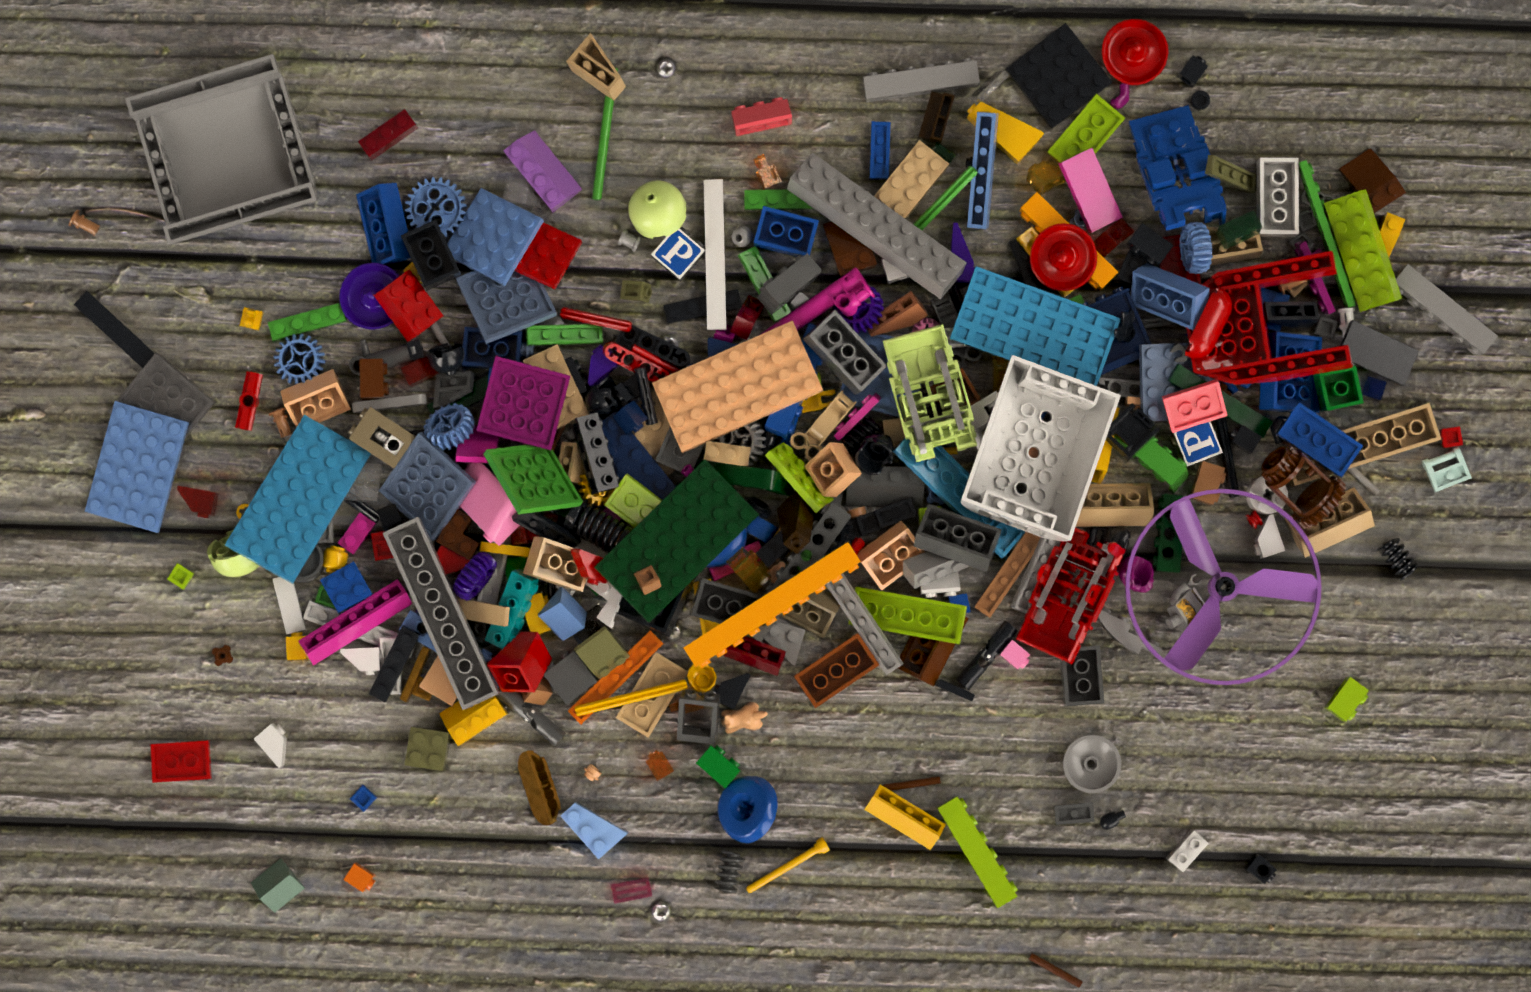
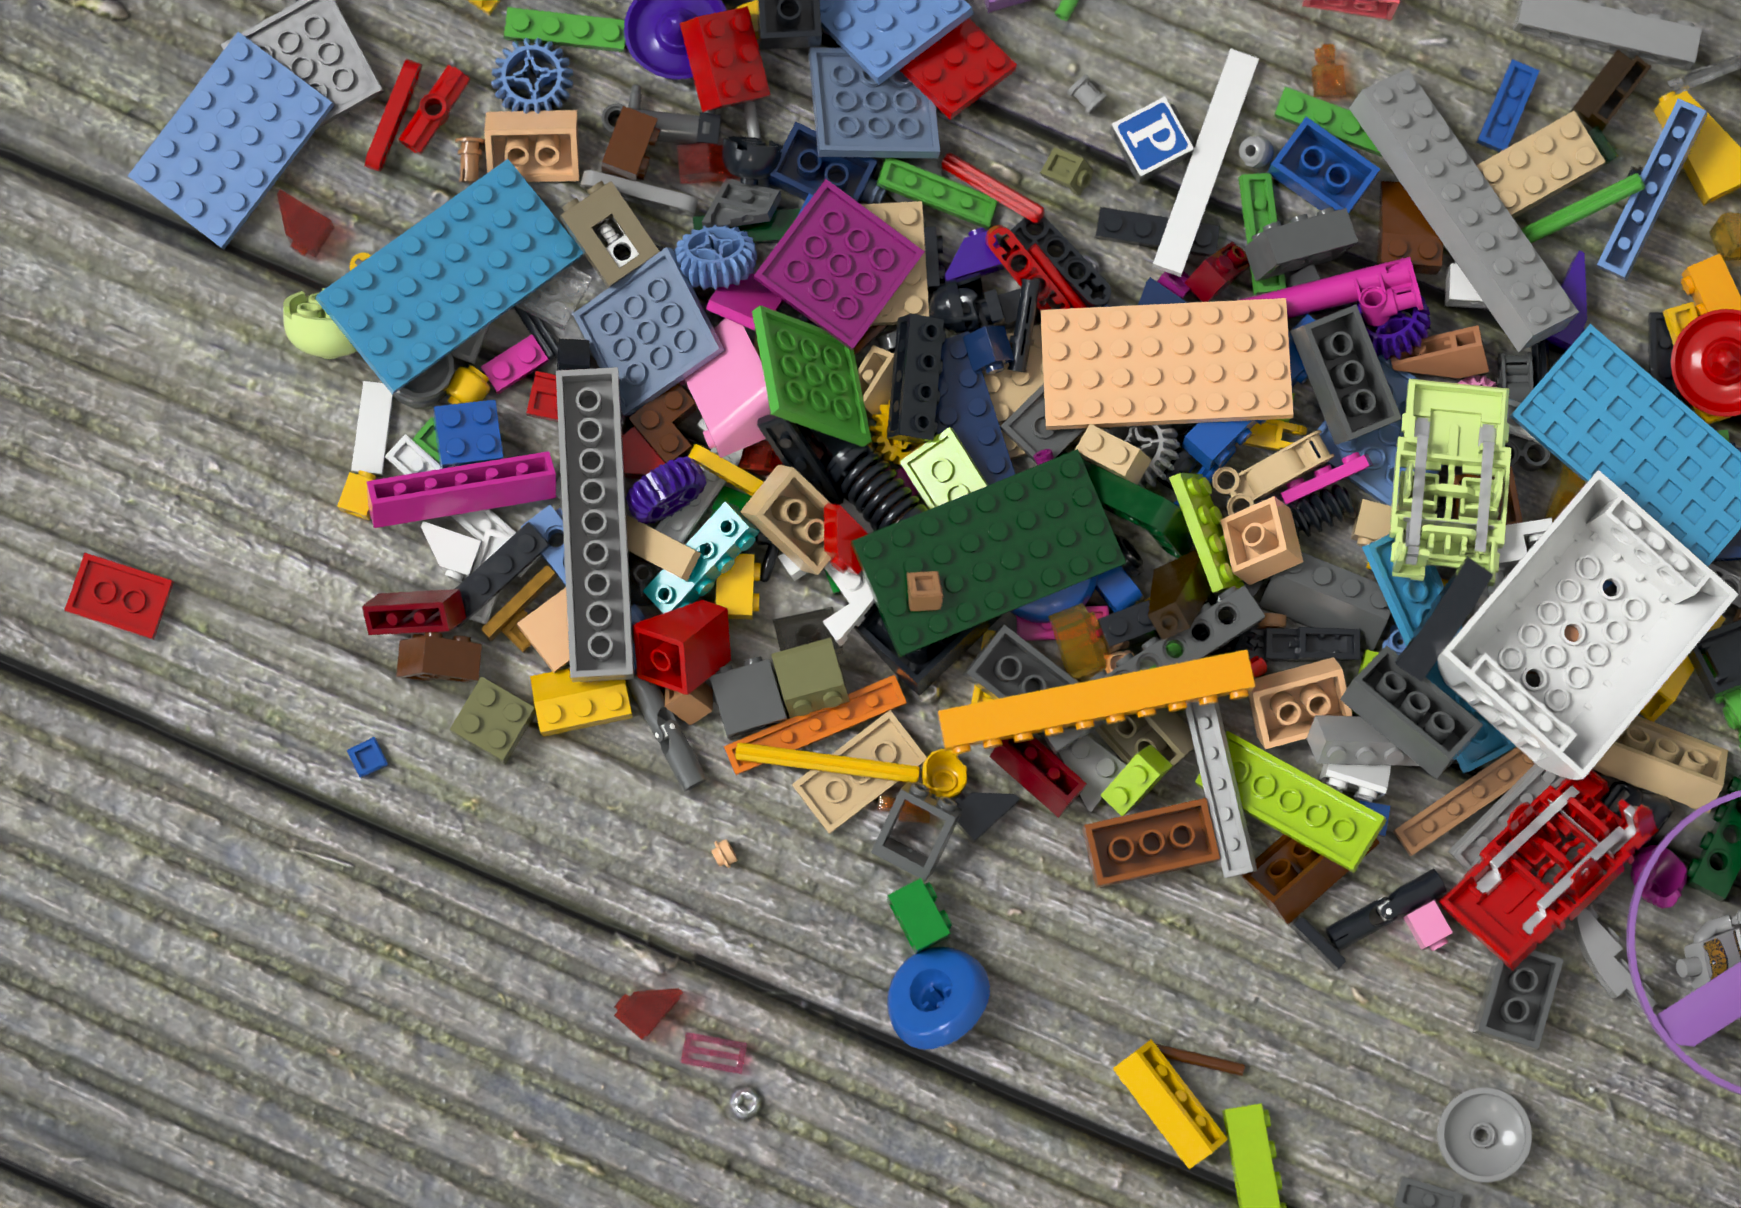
camera: 15 degrees right, 5 degrees down
lime plate [167,563,195,590] -> none
reddish brown plate [212,645,233,666] -> none
sand green slope [251,858,305,913] -> none
white slope [254,723,287,768] -> none
orange brick [344,862,376,892] -> none
pearl gold brick [518,750,561,826] -> none
medium blue slope [537,587,587,641] -> none
light blue wedge [561,802,629,859] -> none
yellowish green cylinder [628,180,686,239] -> none
clear orange brick [646,750,675,781] -> none
dark grey piece [715,850,745,893] -> none
light nougat animal [721,702,768,734] -> none
yellow piece [746,837,830,893] -> none
black helmet [855,434,894,475] -> none
none -> dark red brick [362,589,466,635]
none -> red beam [365,59,422,172]
none -> reddish brown brick [396,632,482,683]
none -> clear red slope [614,988,684,1041]
none -> lime brick [1100,744,1173,816]
none -> black slope [1395,556,1493,682]

